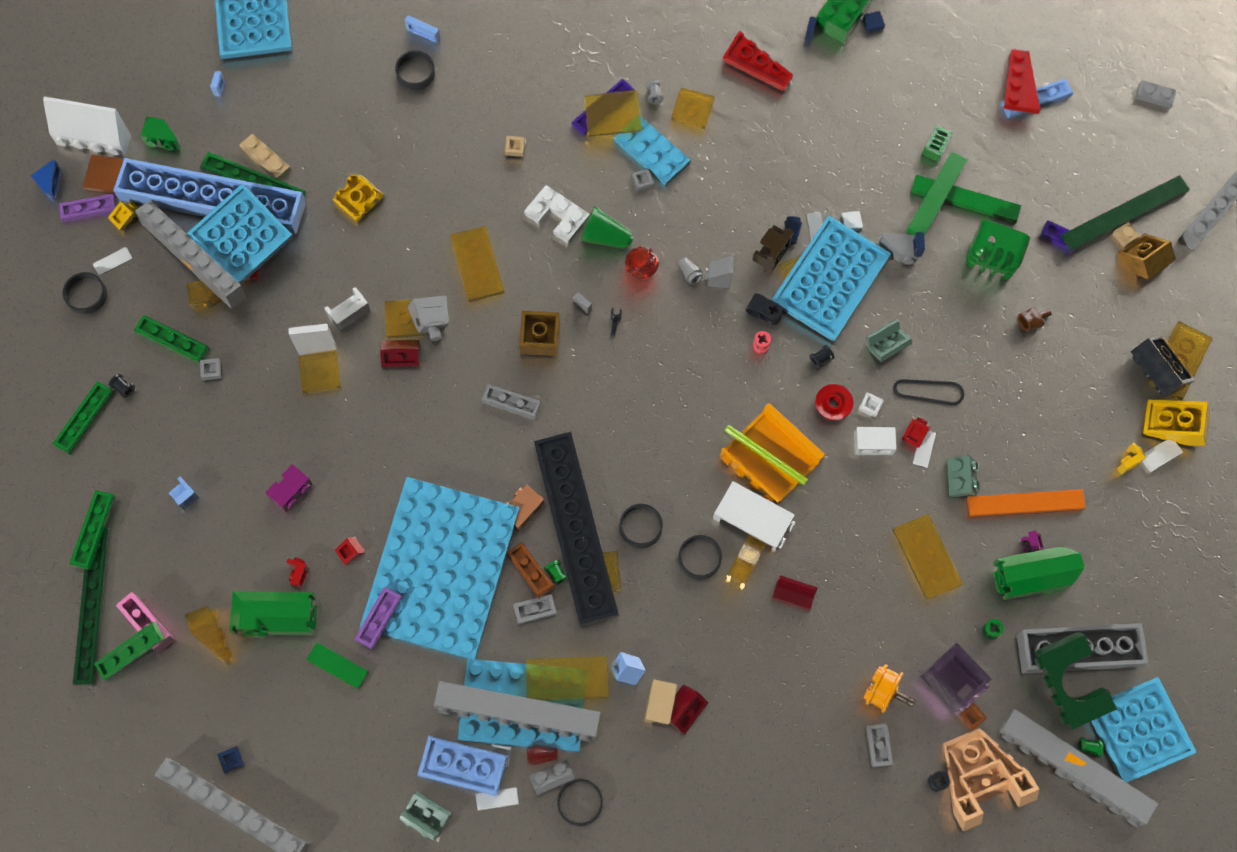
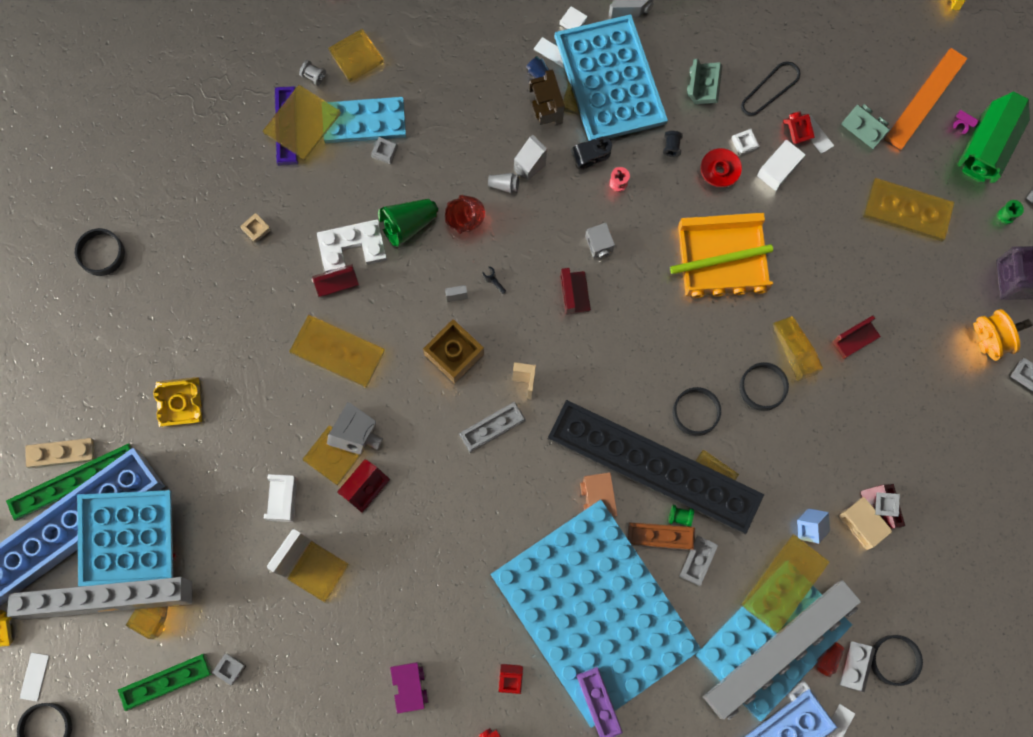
camera: 50 degrees left, 5 degrees up
light blue tile [405,15,441,43] -> none
white panel [713,481,795,553] -> none
none -> dark red panel [312,264,359,297]
none -> tan panel [513,362,536,399]
none -> dark red panel [560,268,591,315]
none -> light grey brick [585,223,615,258]
none -> light grey plate [875,492,900,517]

